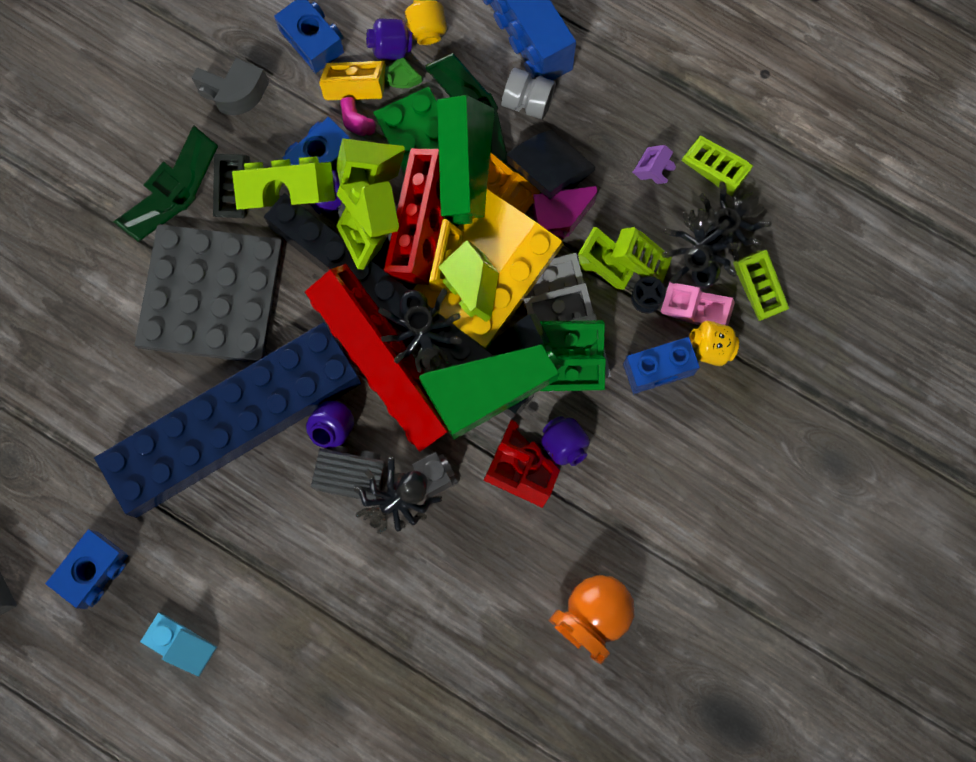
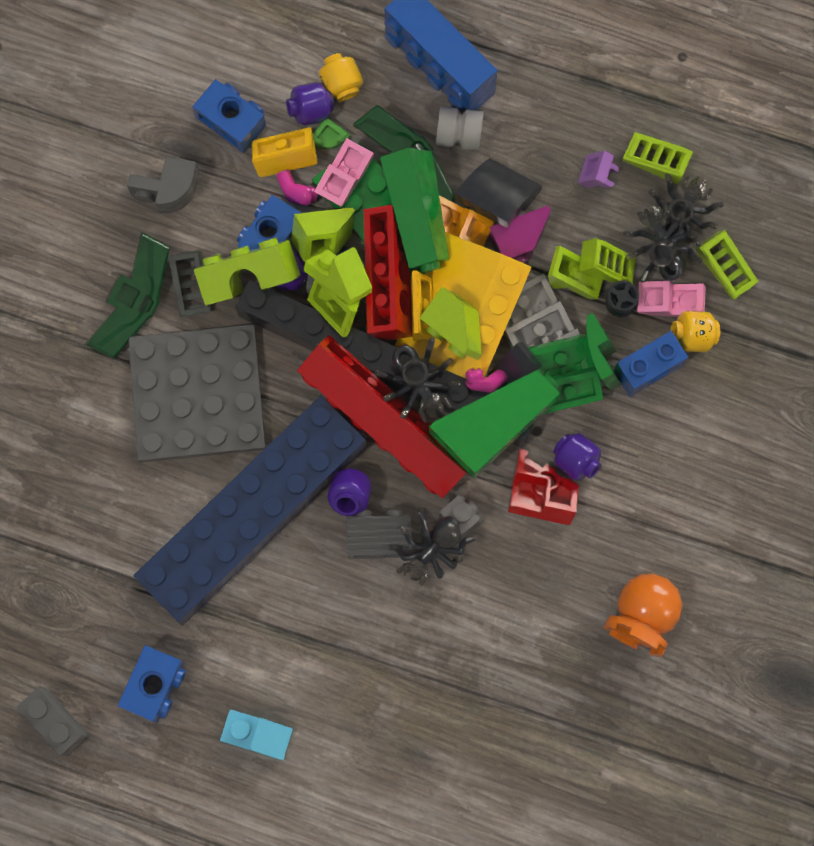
camera: 15 degrees left, 0 degrees up
none -> bright pink slope [314,138,375,207]
none -> dark pink arm [465,368,507,393]
none -> green slope [586,313,622,391]

